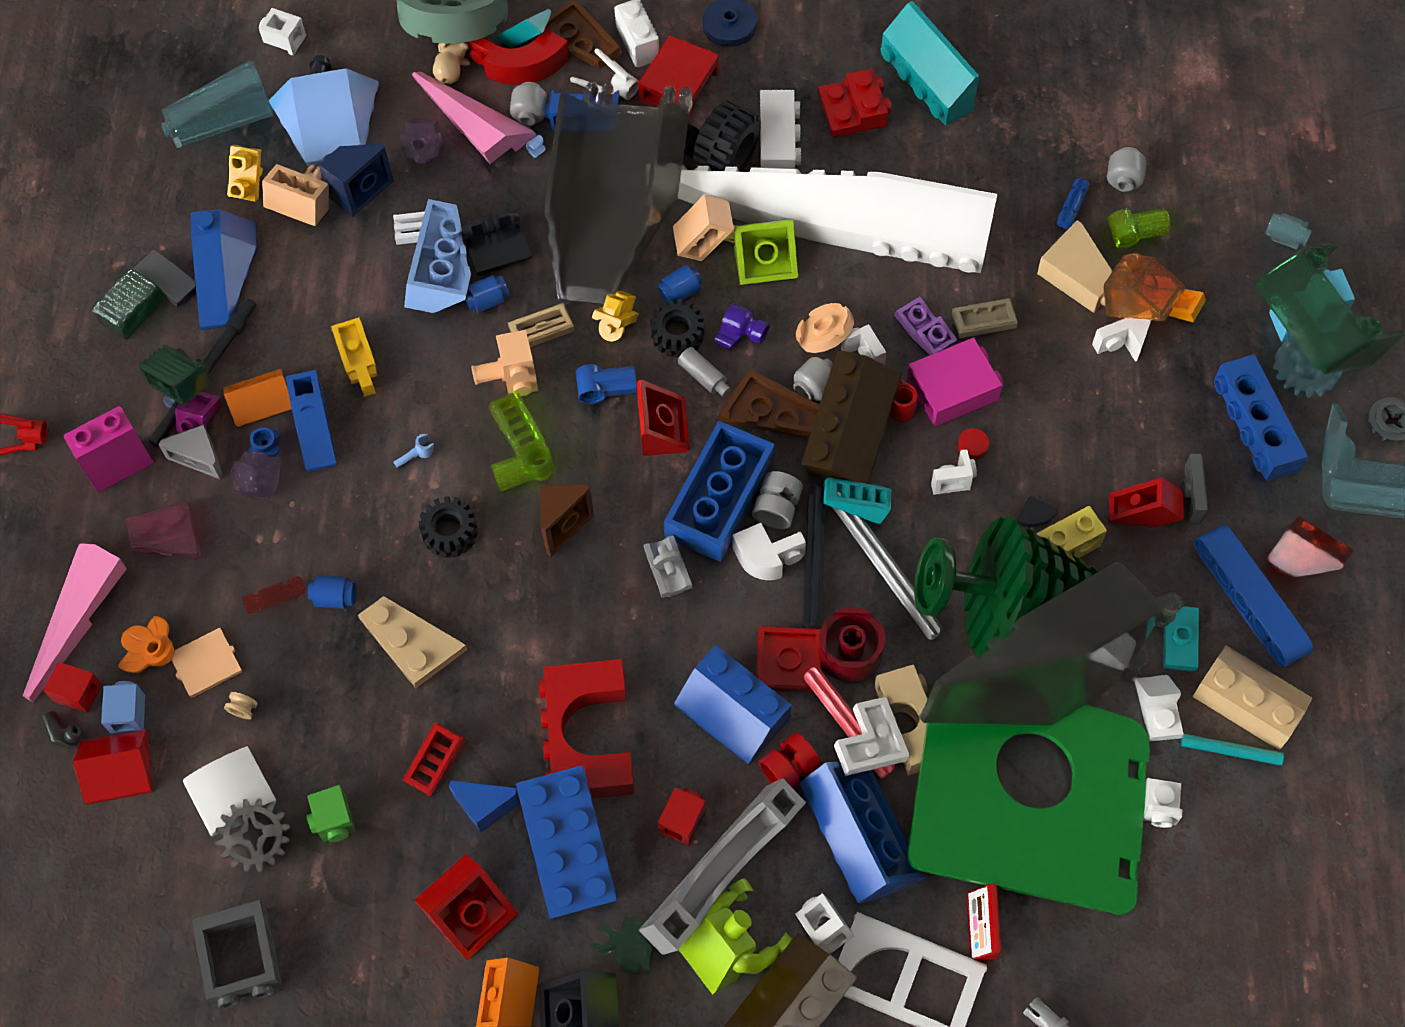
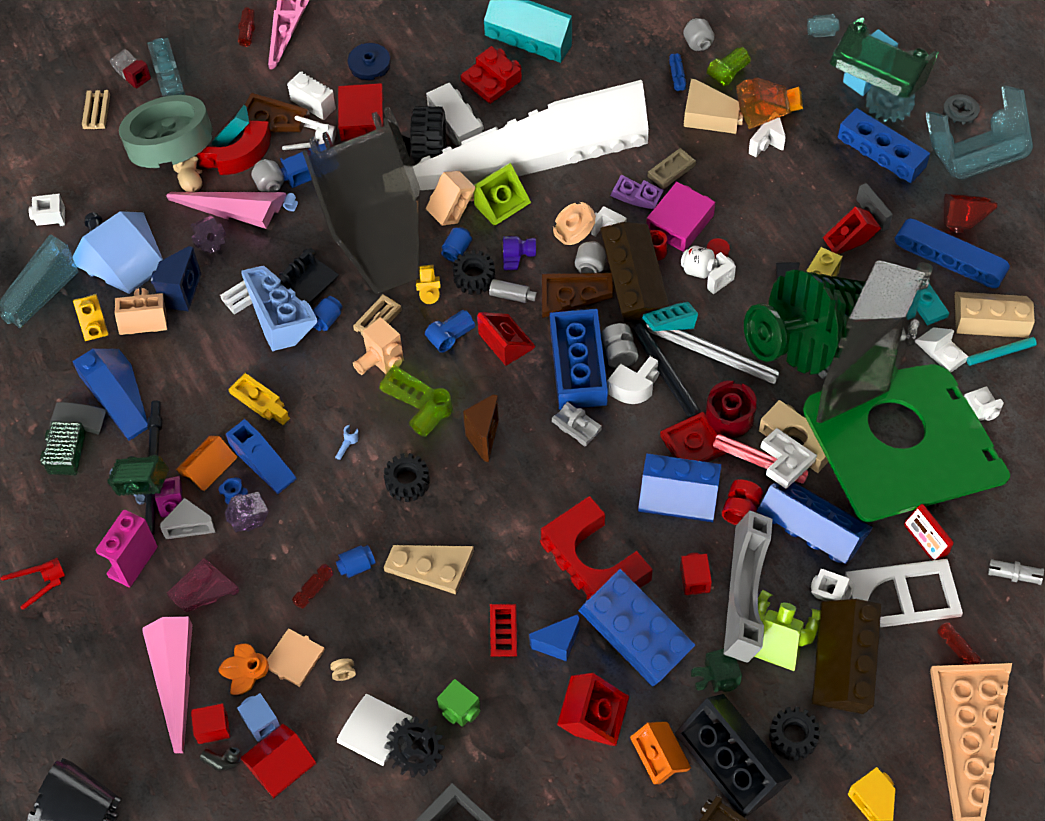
camera: 30 degrees left, 5 degrees down
none -> white head [681,246,718,279]

